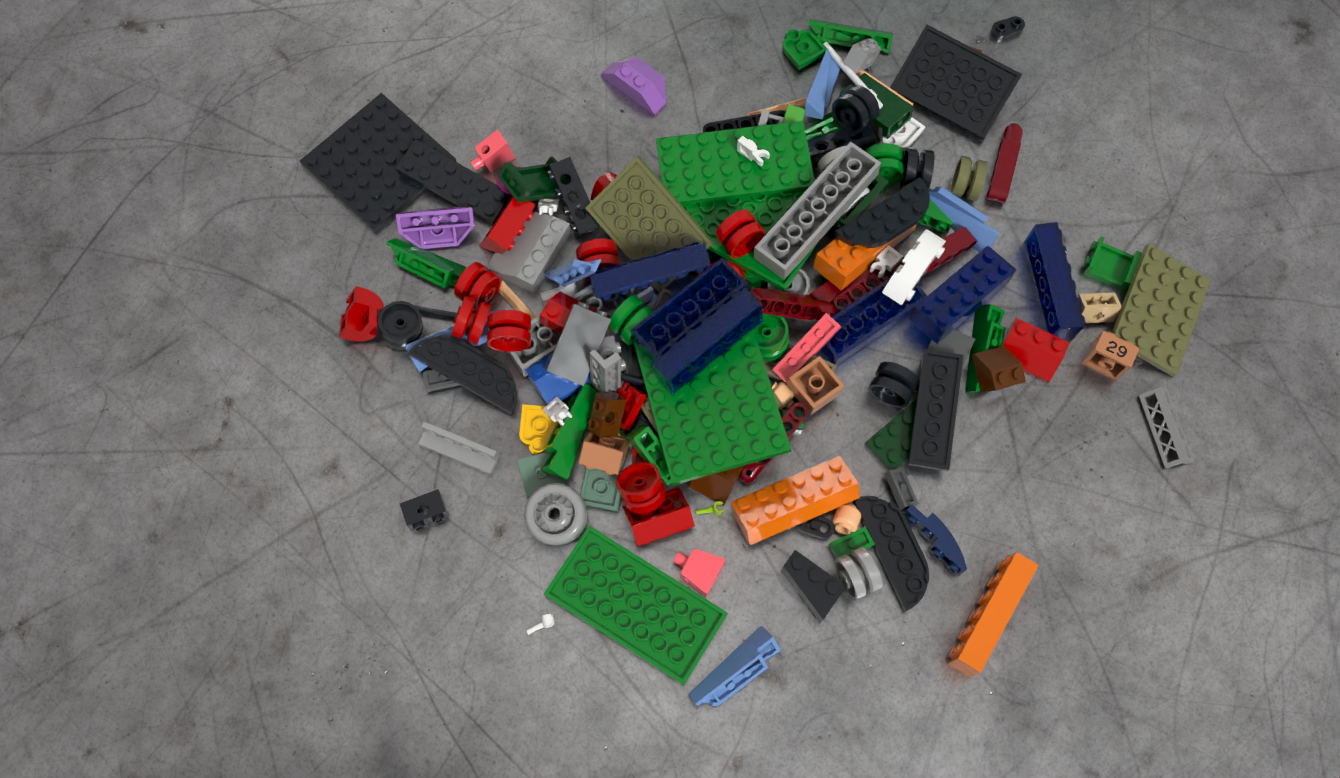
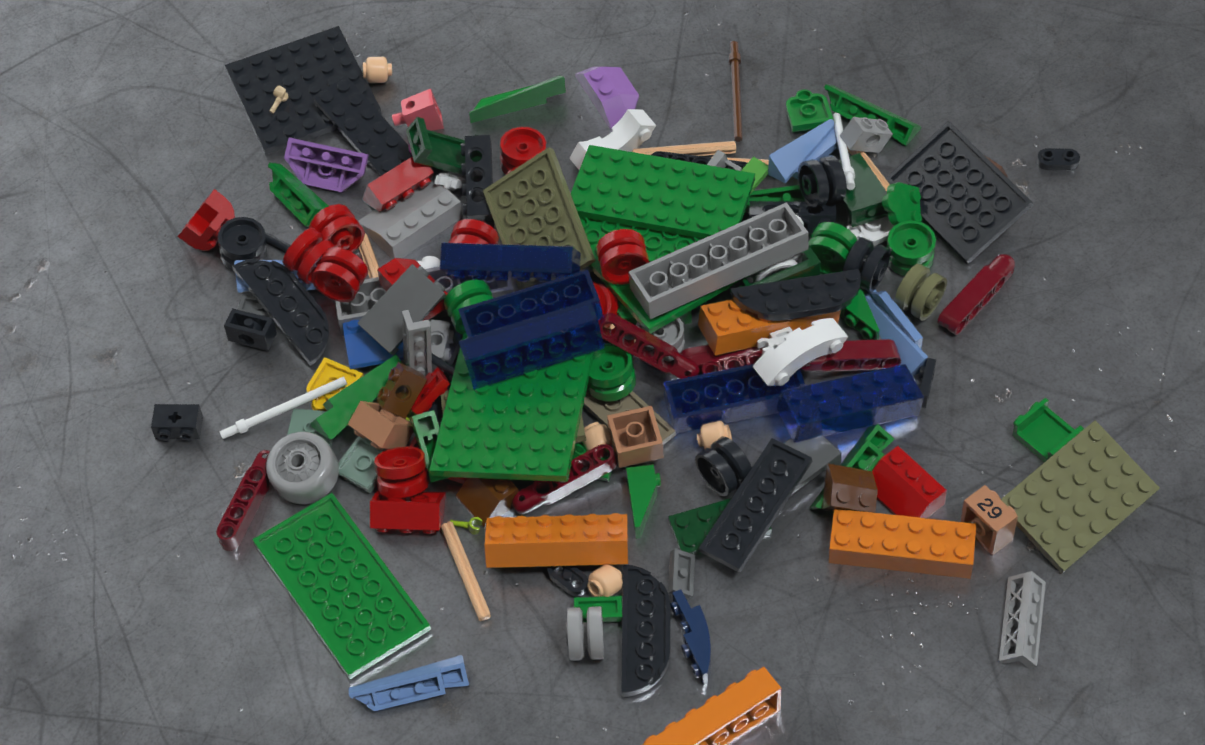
camera: 30 degrees right, 15 degrees down
light grey fence [418,422,499,475] -> none
white hand [526,614,554,635] -> none
white plate [542,396,572,426] -> none
medium blue wedge [544,259,601,287] -> none
coral torso [673,549,726,597] -> none
white plate [737,136,770,166] -> none
coral plate [772,313,841,384] -> none
black wedge [781,550,846,623] -> none
clear blue brick [1024,222,1085,341] -> none
tan brick [1072,293,1122,323] -> none
none -> dark red piece [216,450,270,551]
none -> white bar [219,377,347,439]
none -> black brick [224,308,277,351]
none -> tan hand [269,86,288,114]
none -> light nougat head [362,57,392,83]
none -> light nougat axle [441,521,491,621]
none -> green wedge [469,75,566,123]
none -> red wheel [500,127,546,174]
none -> white brick [570,109,656,170]
none -> green slope [626,464,661,539]
none -> light nougat axle [632,141,736,156]
none -> light nougat head [697,421,732,449]
none -> reddish brown bar [729,41,742,142]
none -> orange brick [828,508,976,579]
none -> green plate [882,182,922,226]
none -> green wheel [887,220,936,276]
none -> black plate [914,358,936,408]

